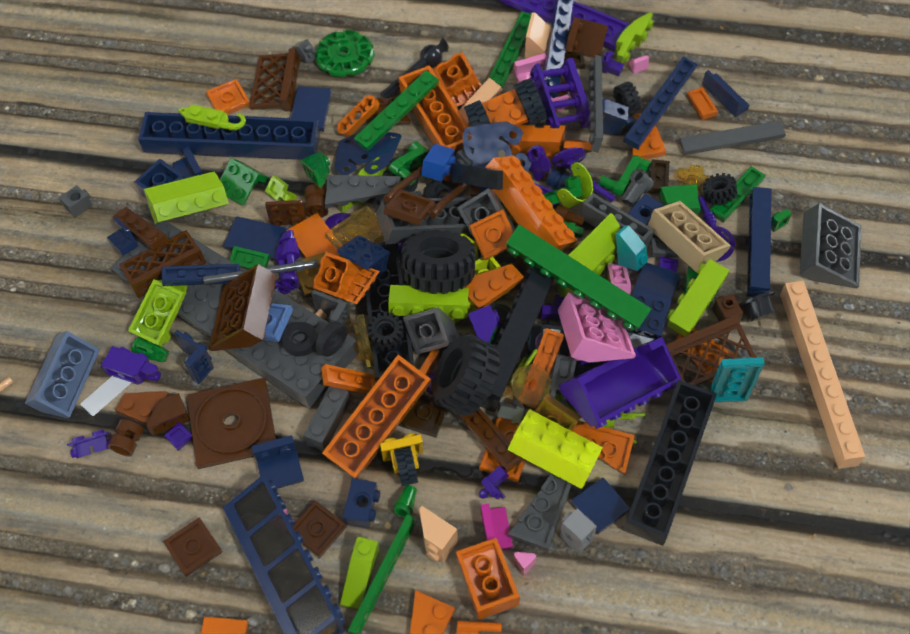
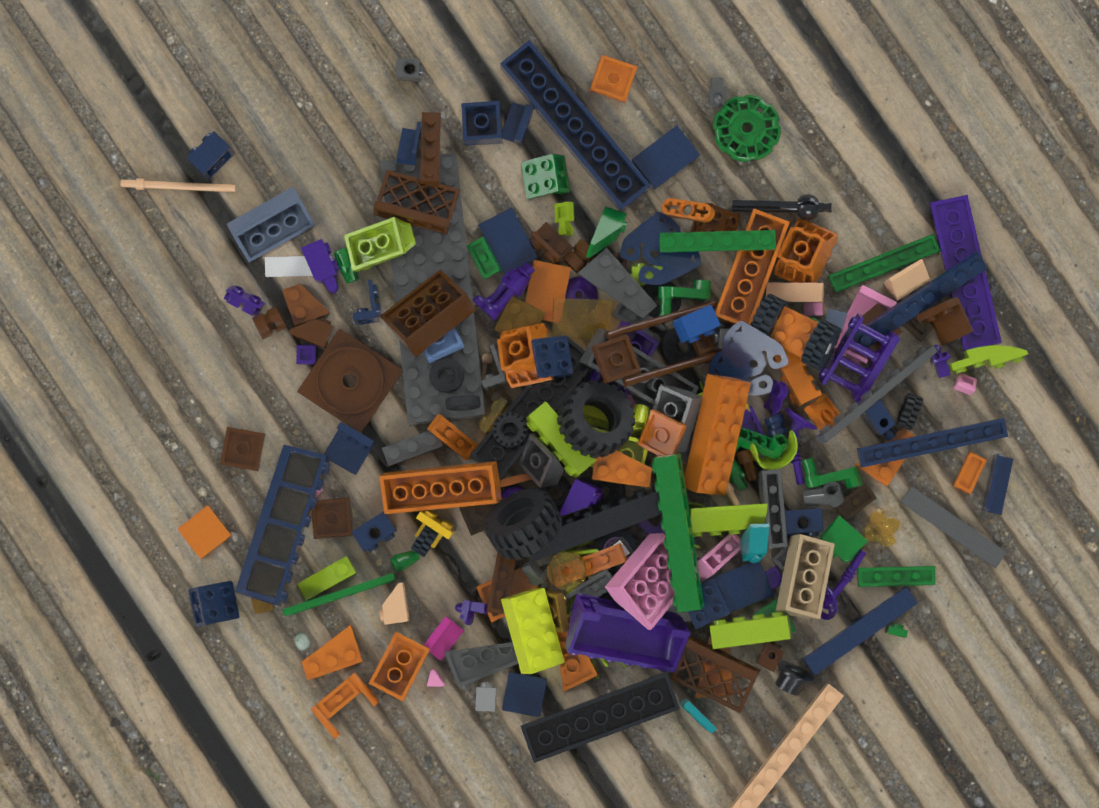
camera: 40 degrees right, 25 degrees up
lime slope [144,171,229,225] -> none
dark blue tile [161,264,240,286] -> none
lime plate [178,104,246,130] -> none
dark grey bar [203,260,318,284] -> none
reddish brown fence [249,48,300,111] -> none
black tile [451,163,503,190] -> none
black tyre [703,173,738,205] -> none
dark grey slope [800,203,861,289] -> none

